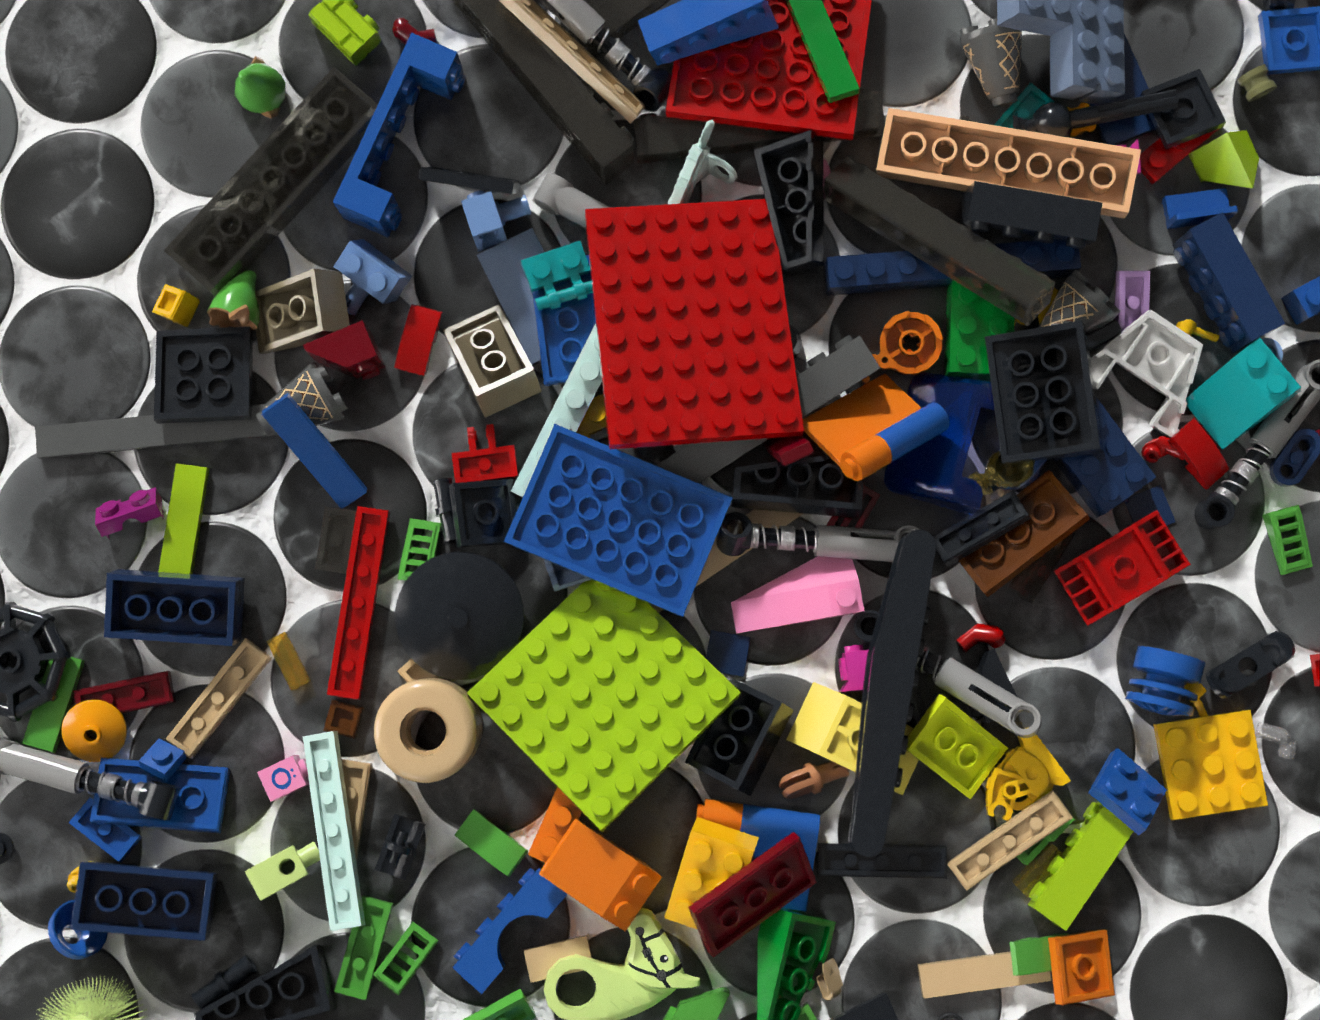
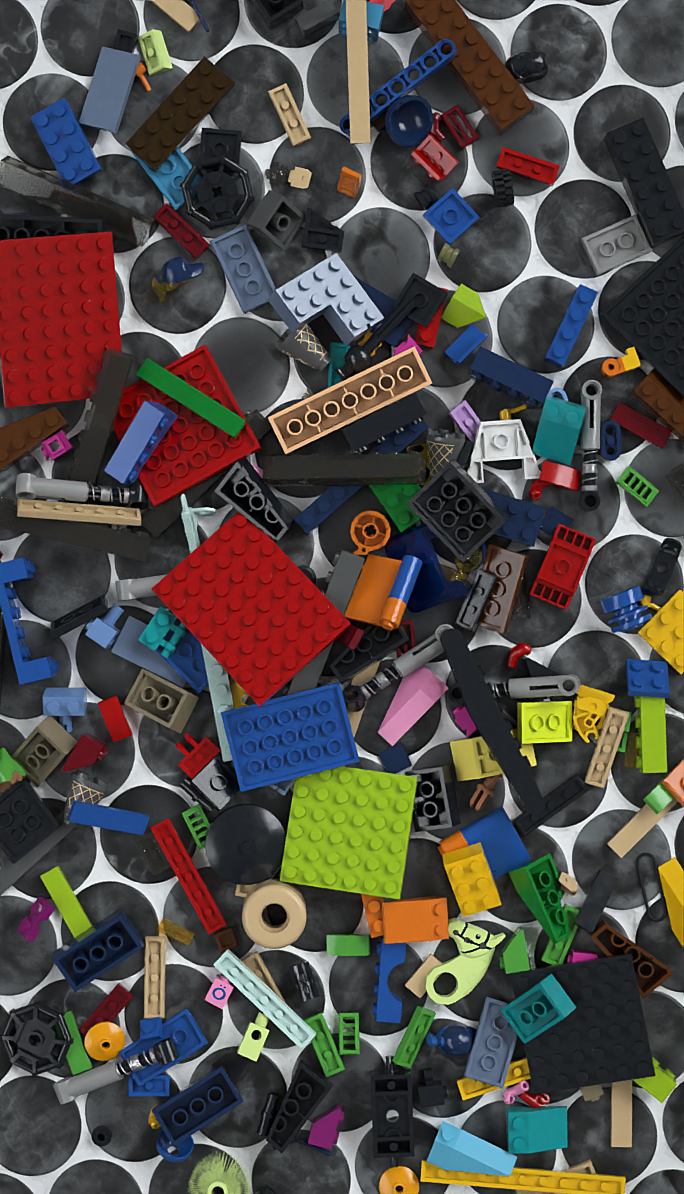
camera: 45 degrees left, 5 degrees up
dark red tile [688,832,817,958] -> none

